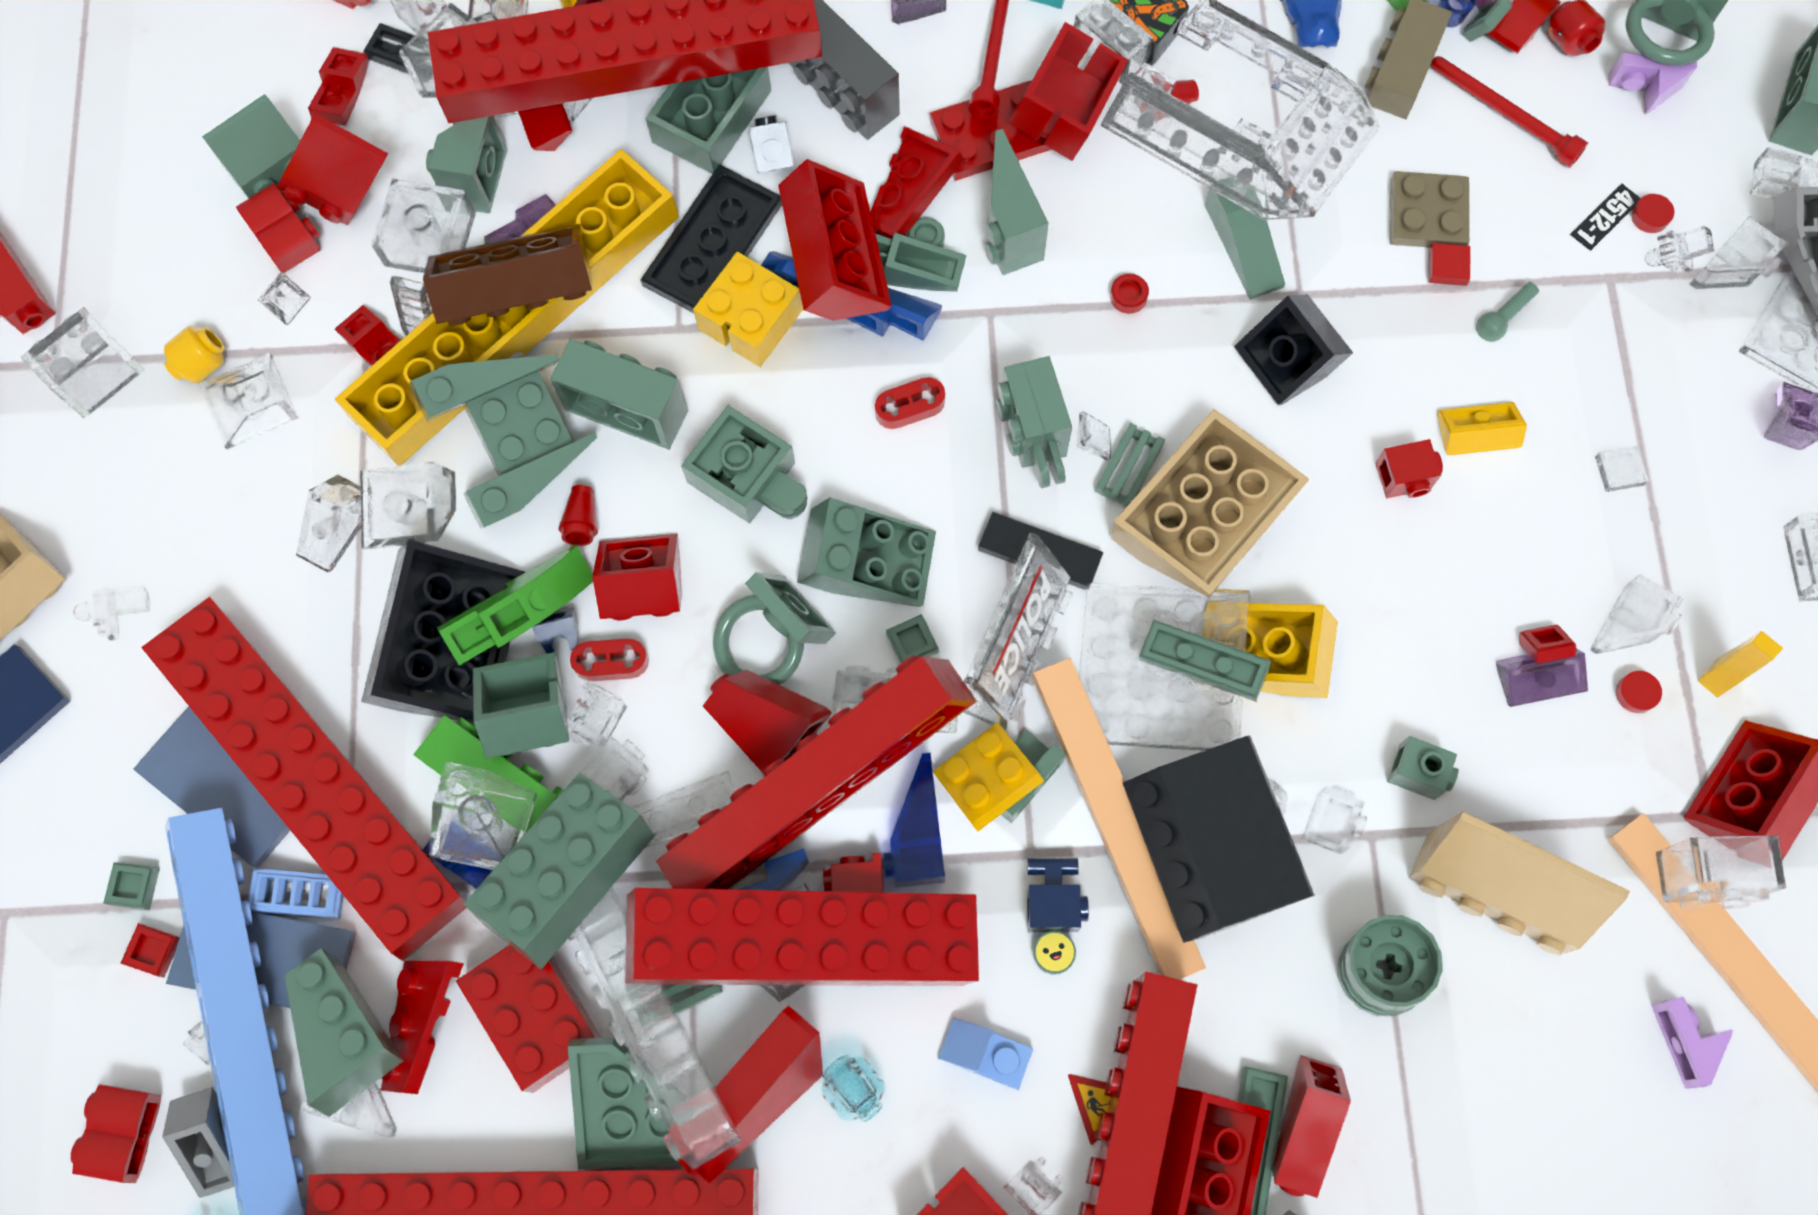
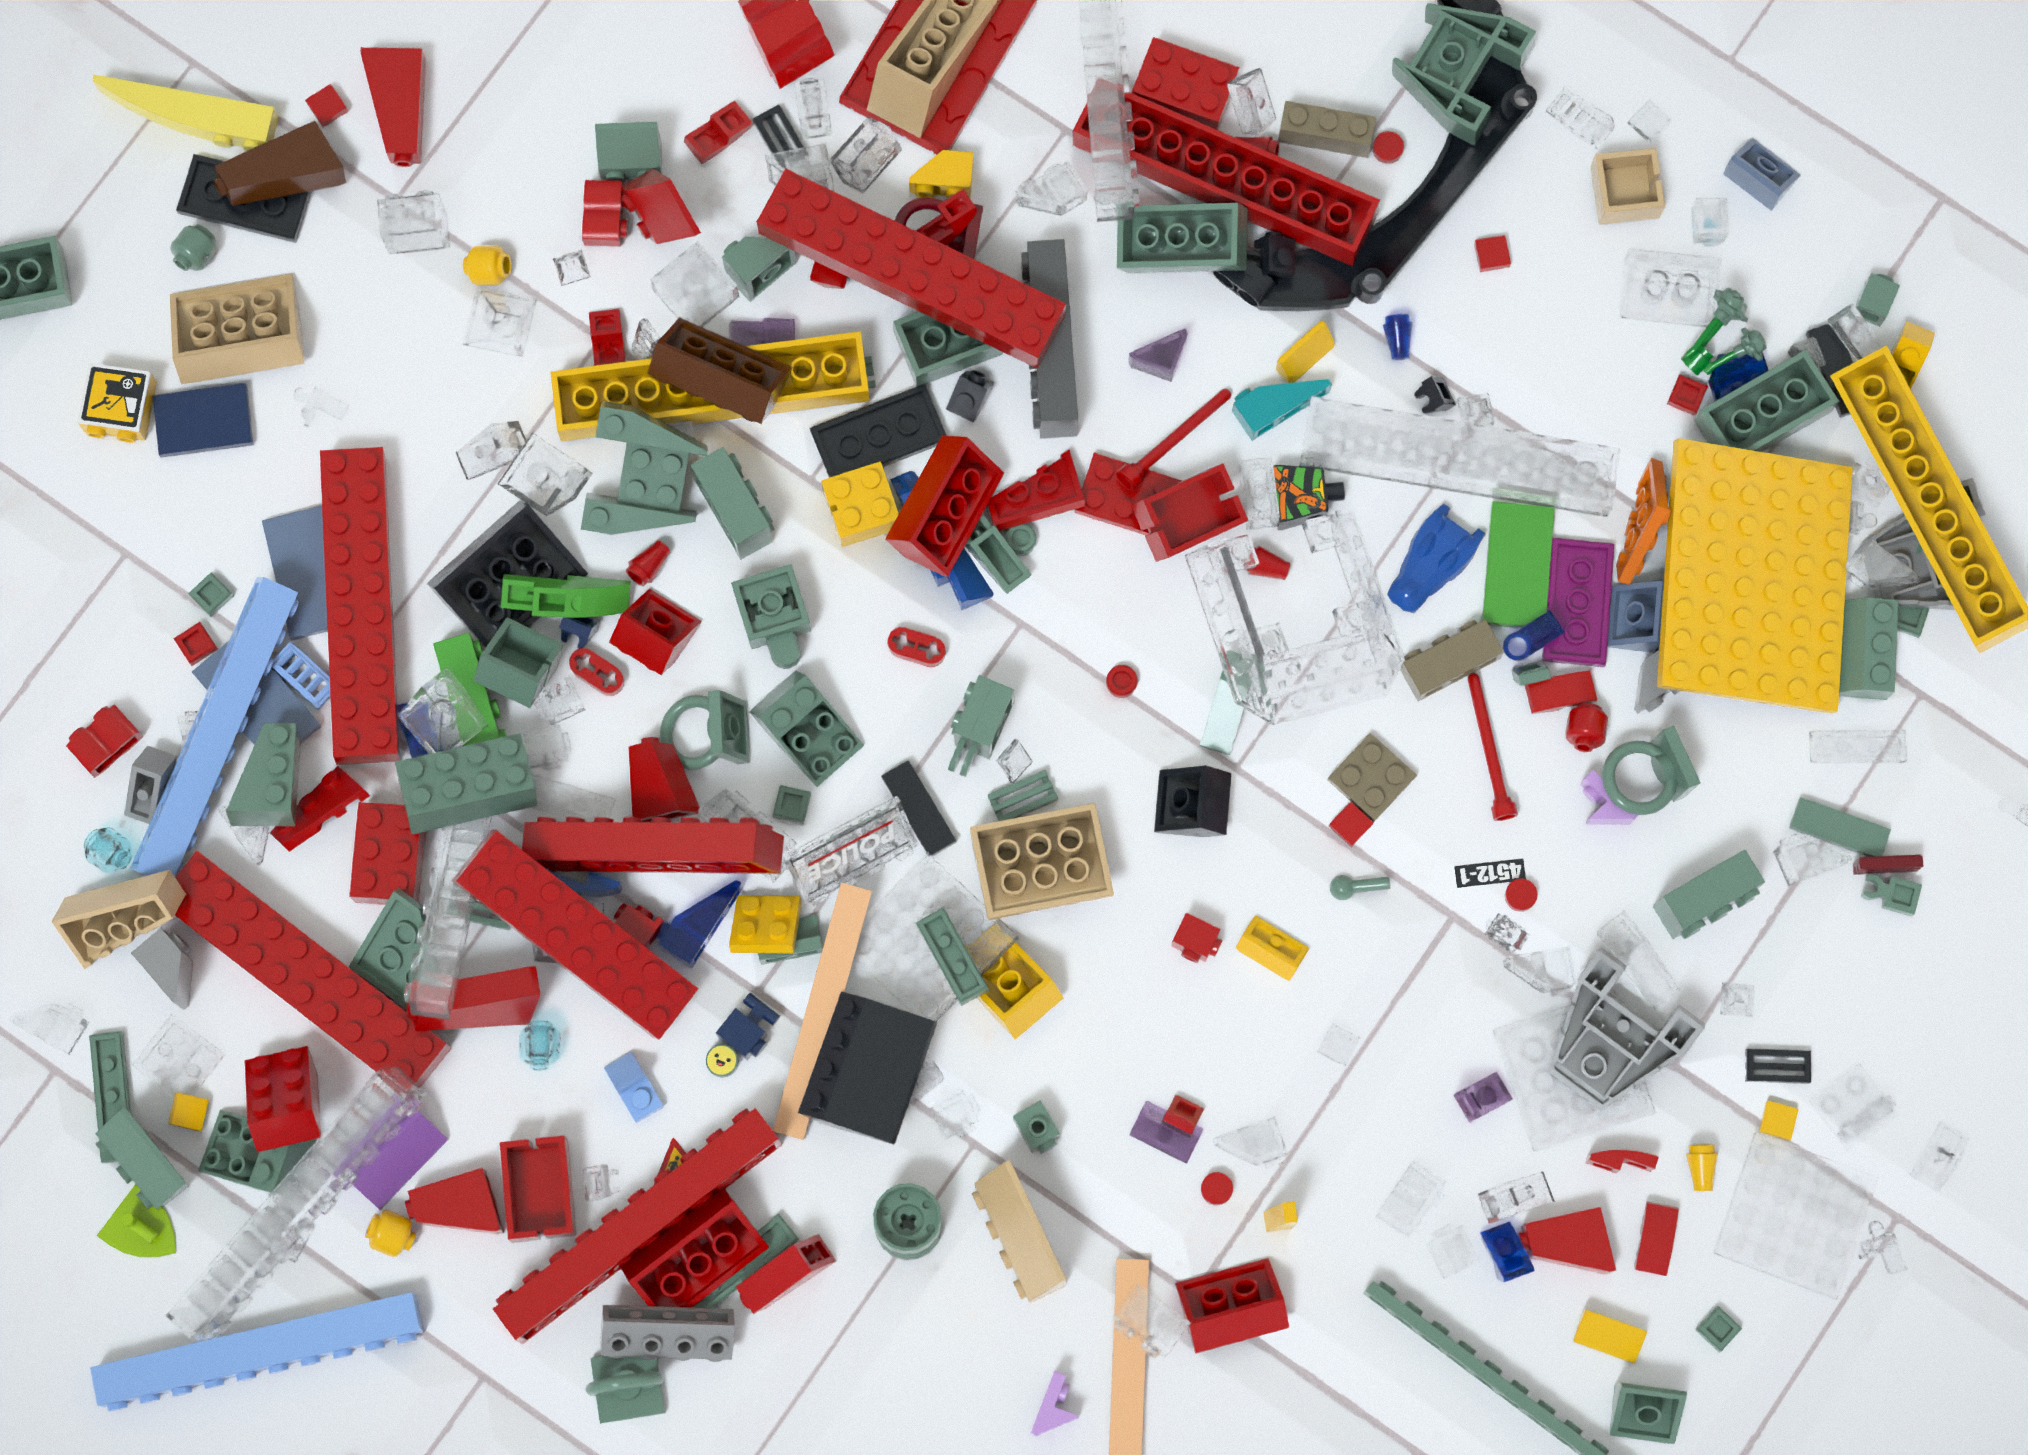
camera: 35 degrees right, 5 degrees up
sand green slope [985,129,1049,275] -> none

